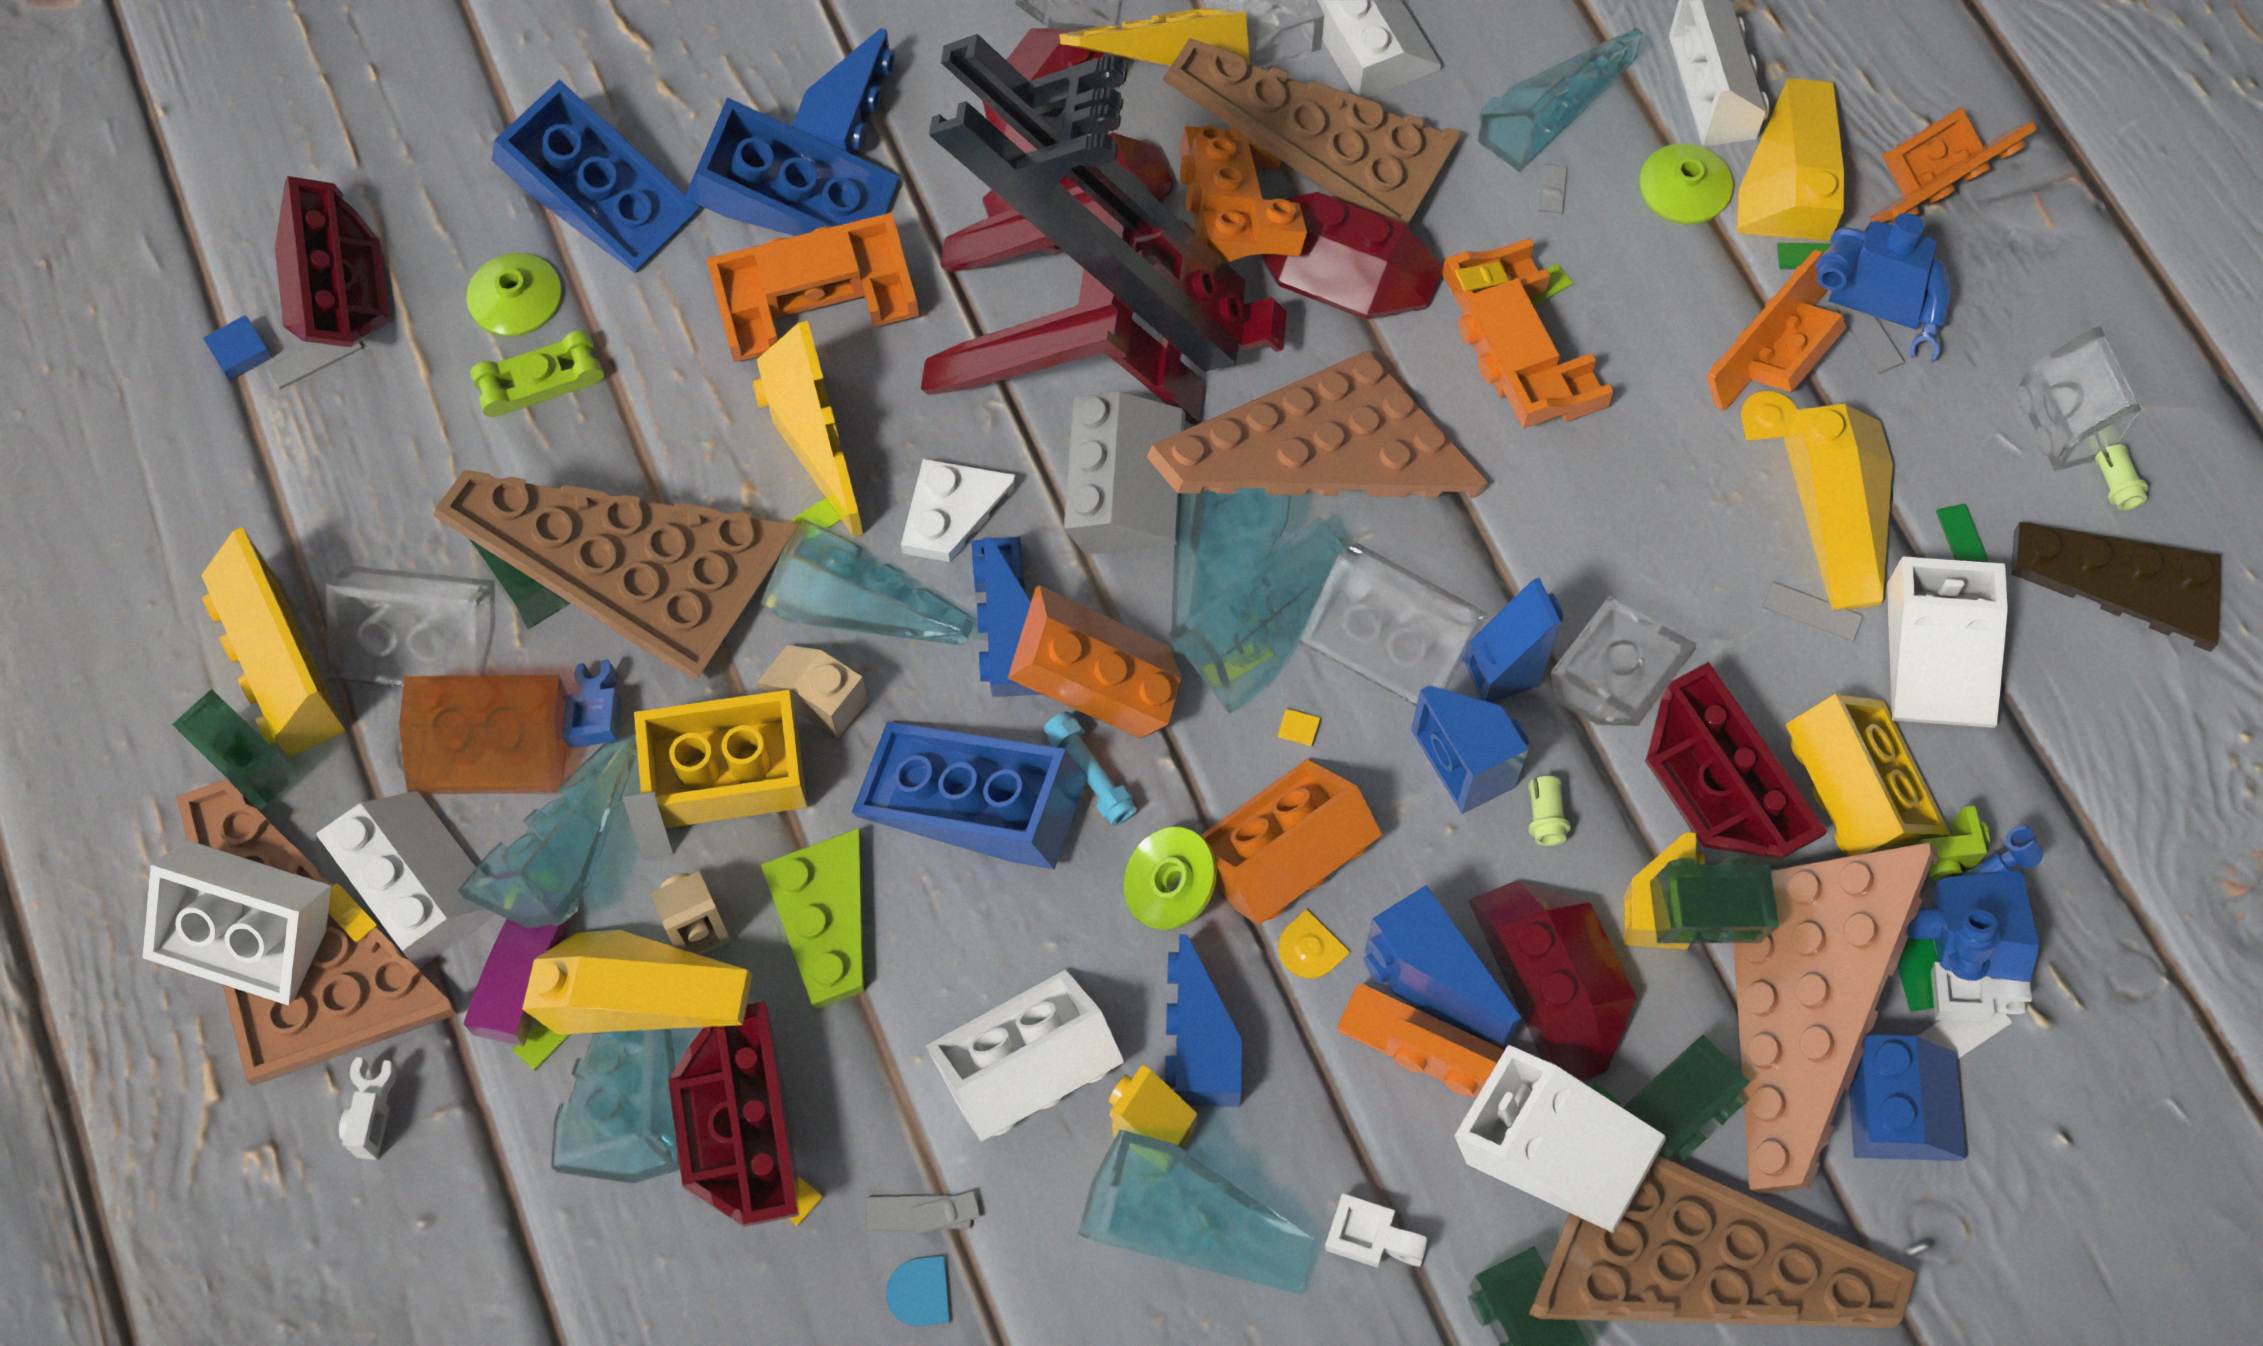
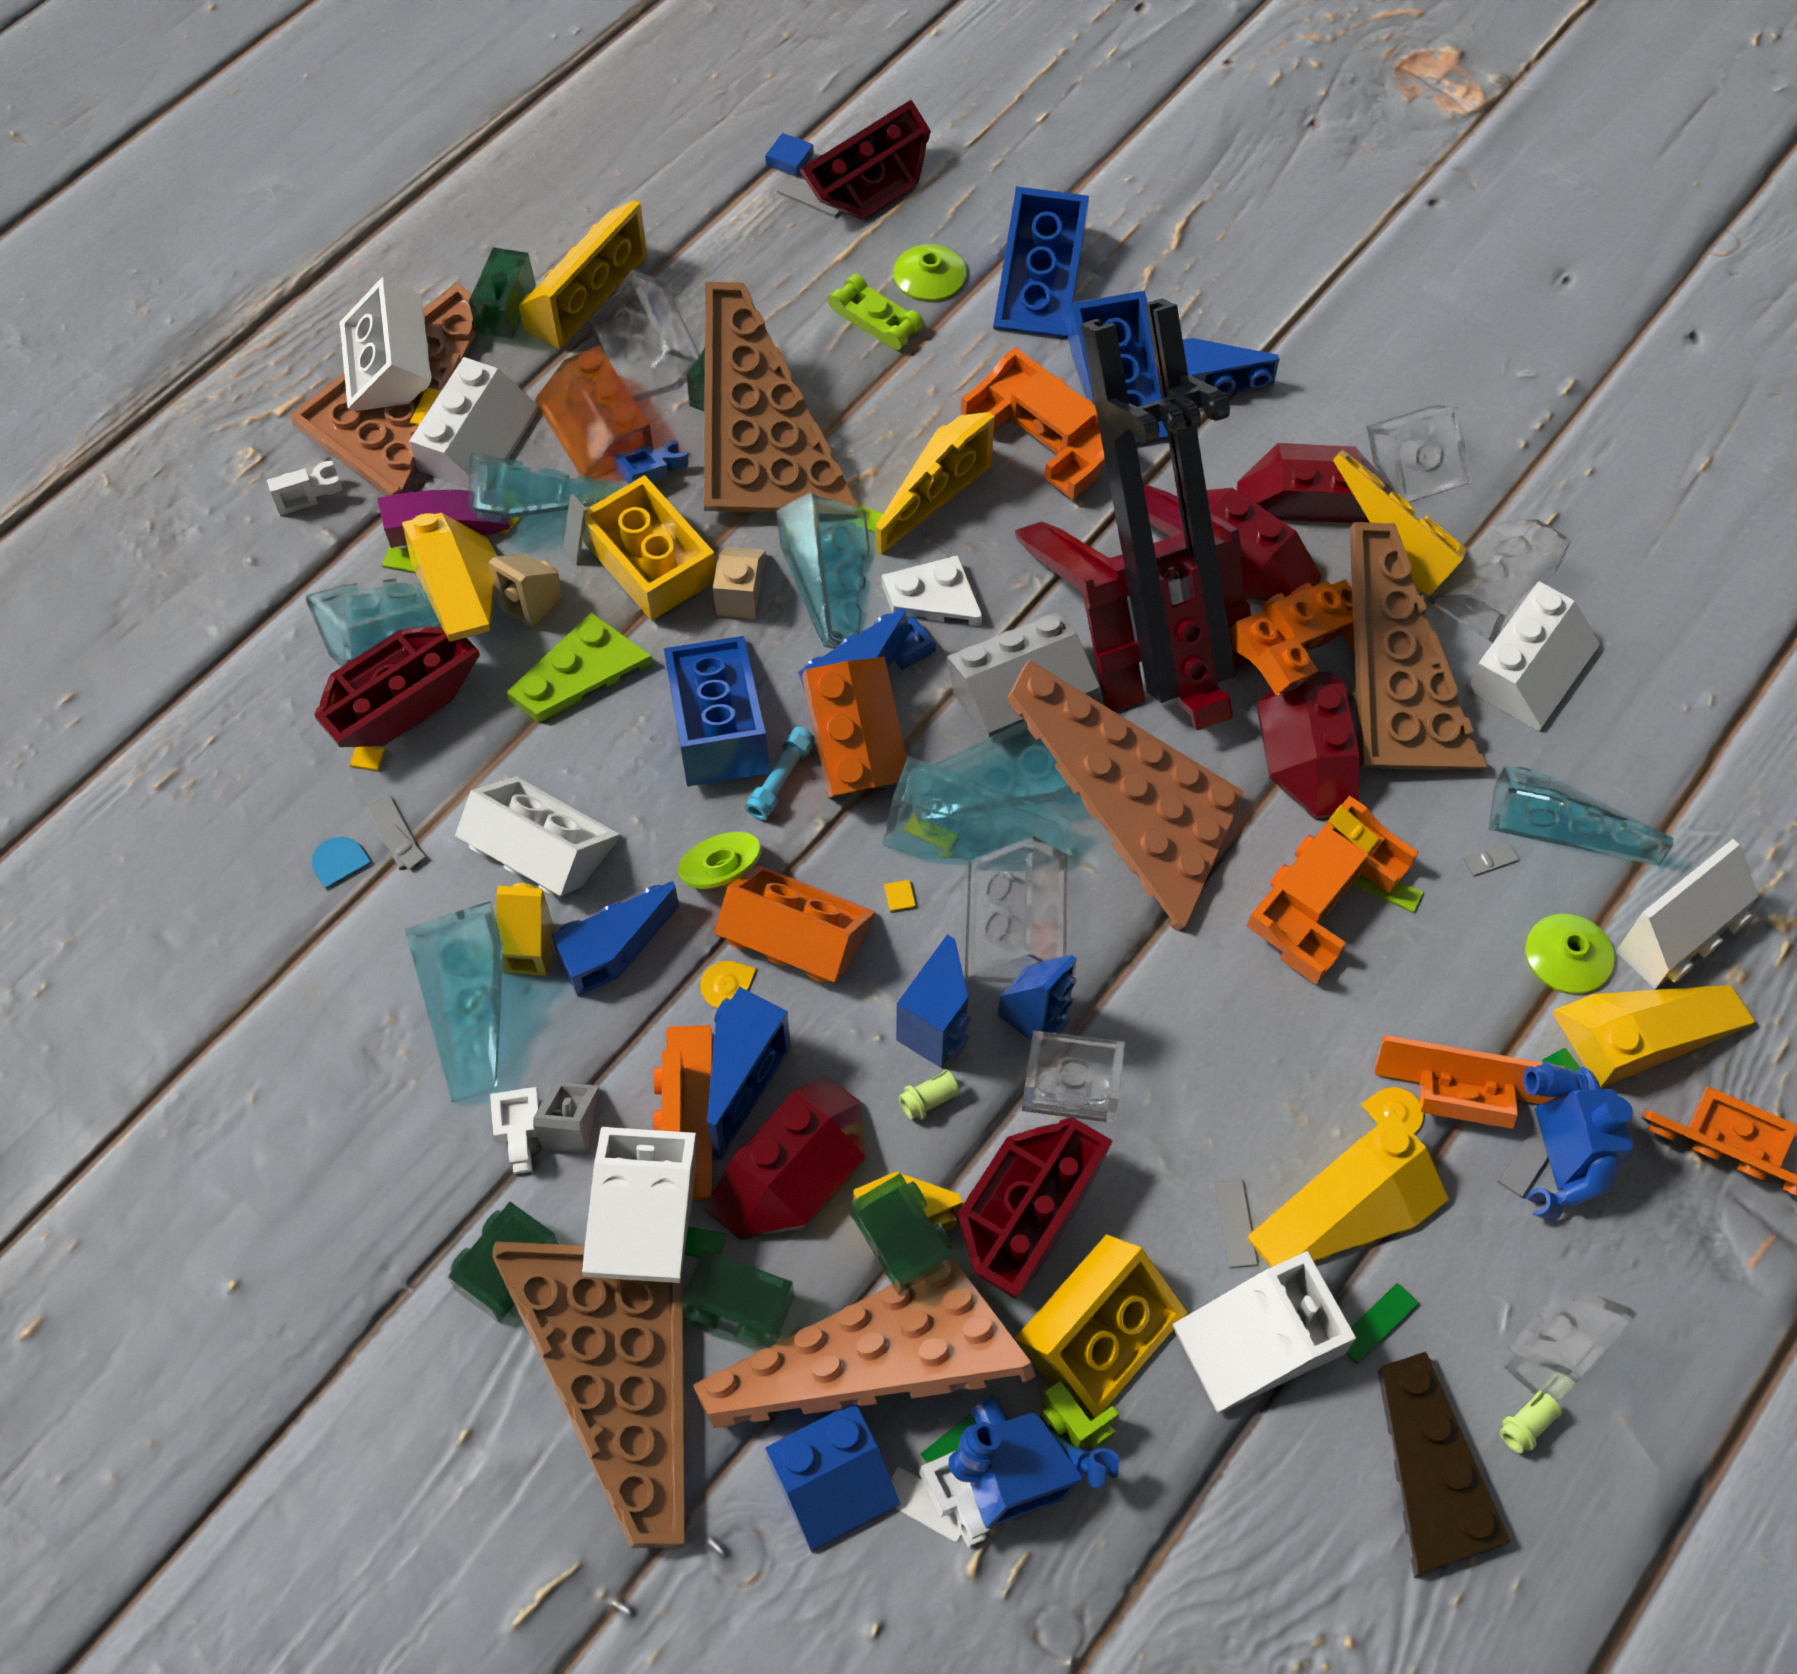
camera: 60 degrees right, 5 degrees down
none -> light grey slope [533,1081,599,1154]

